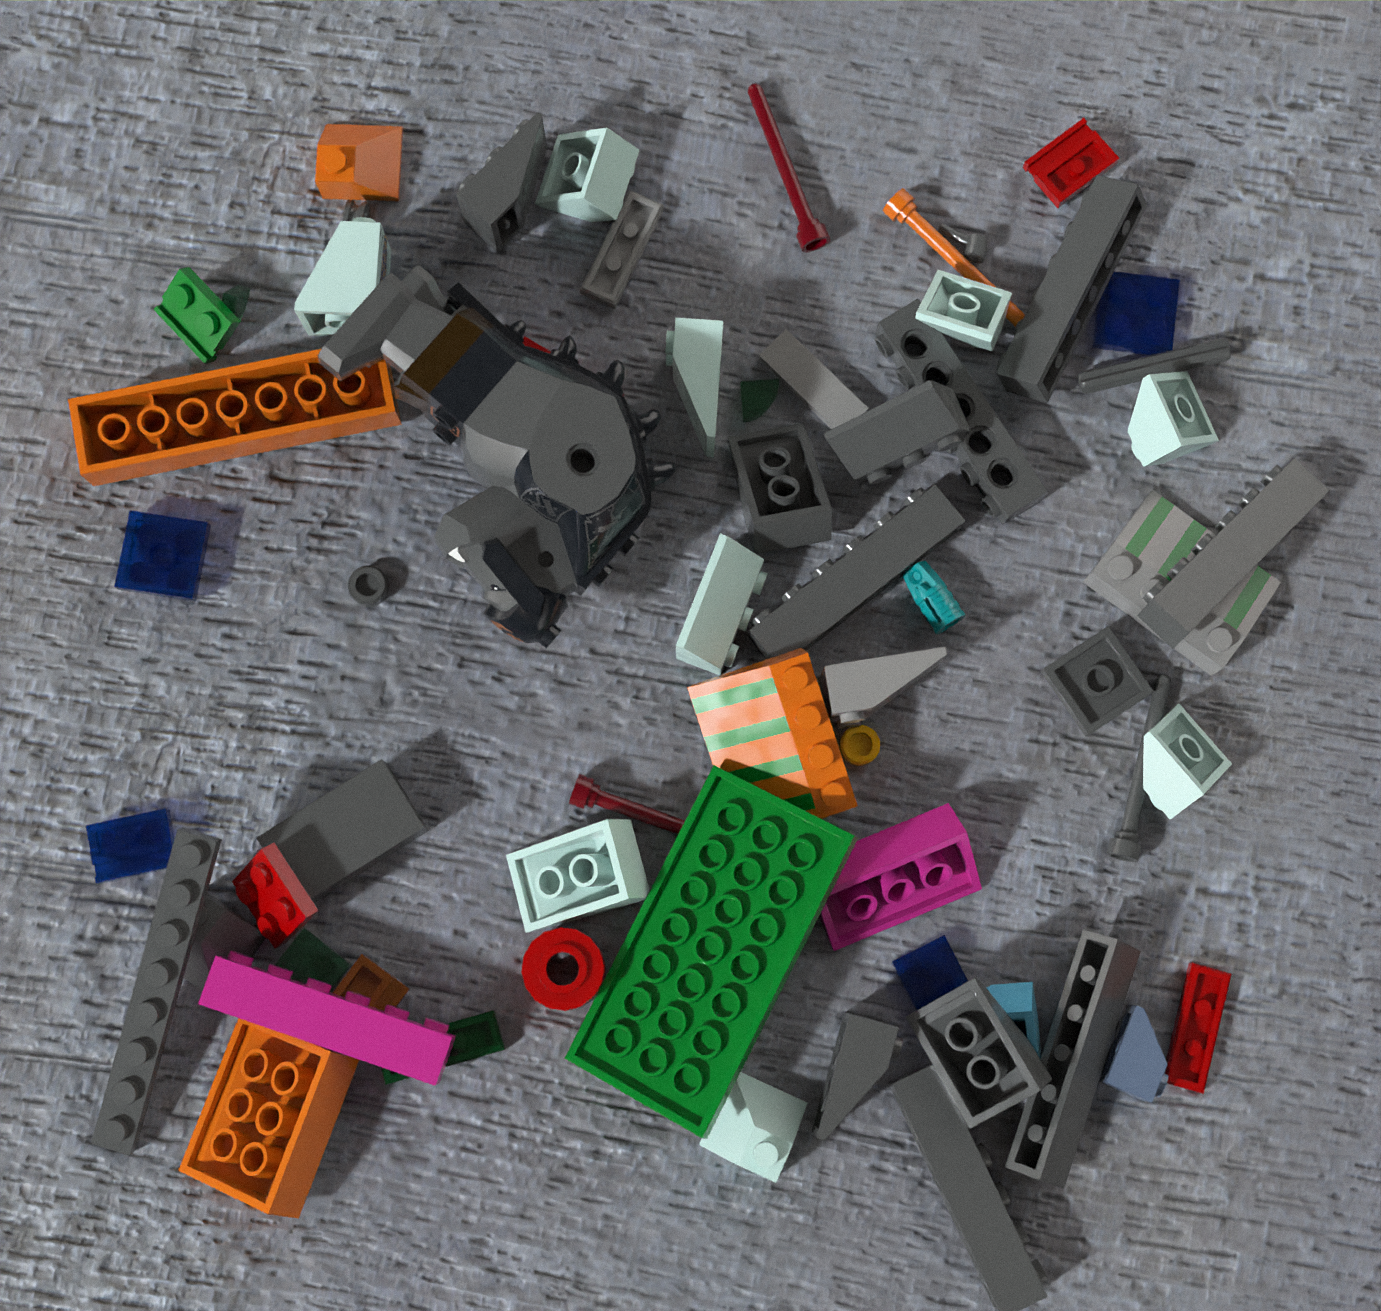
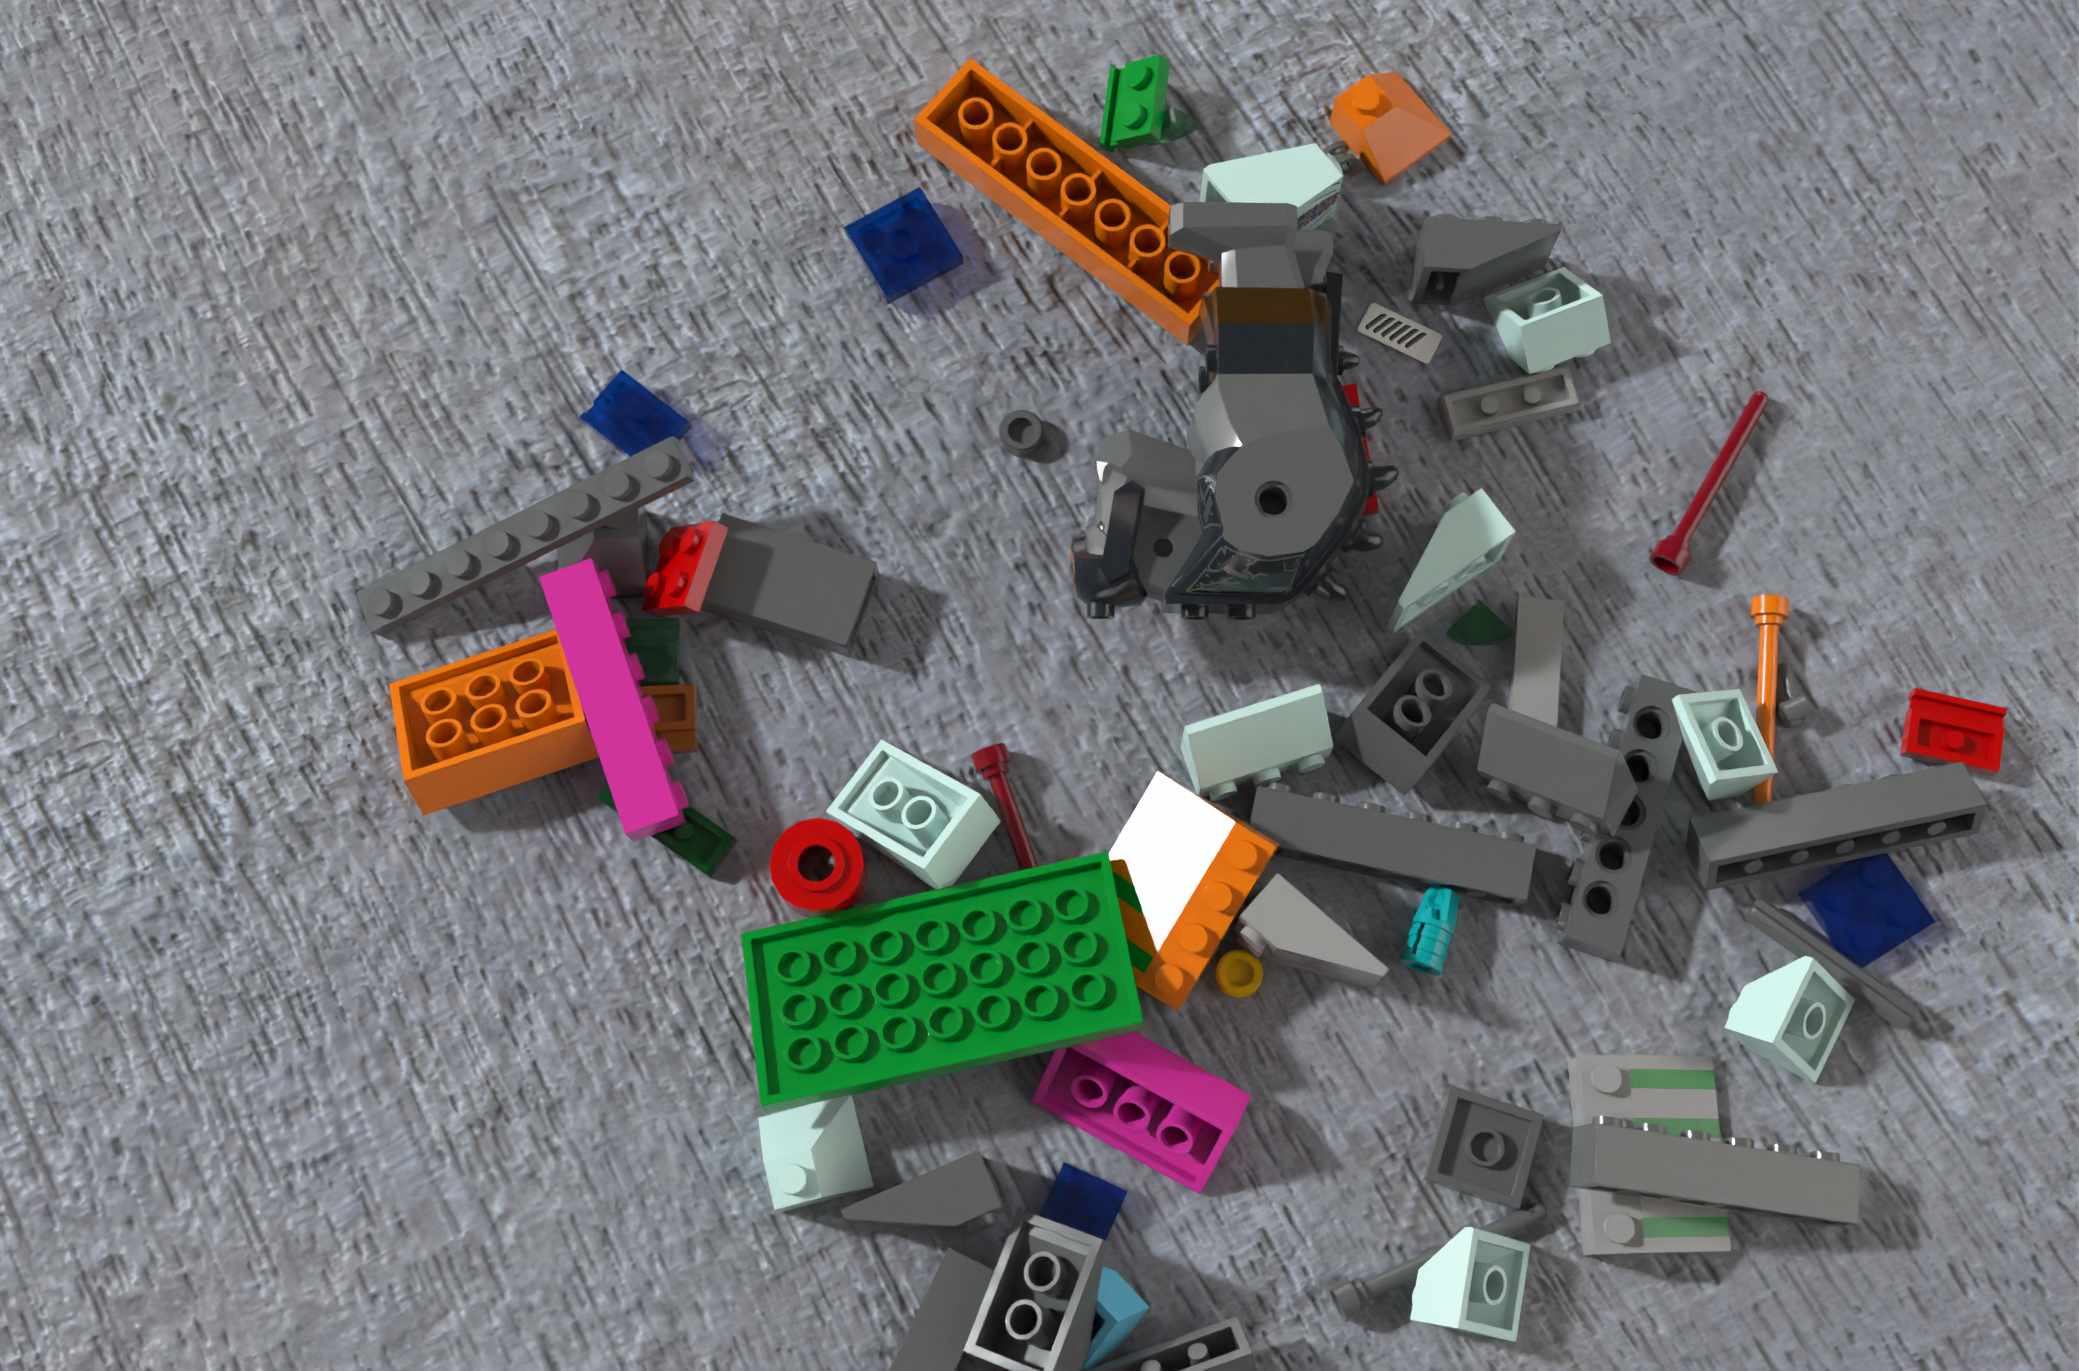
camera: 55 degrees right, 5 degrees down
none -> white sticker [1358,303,1442,364]

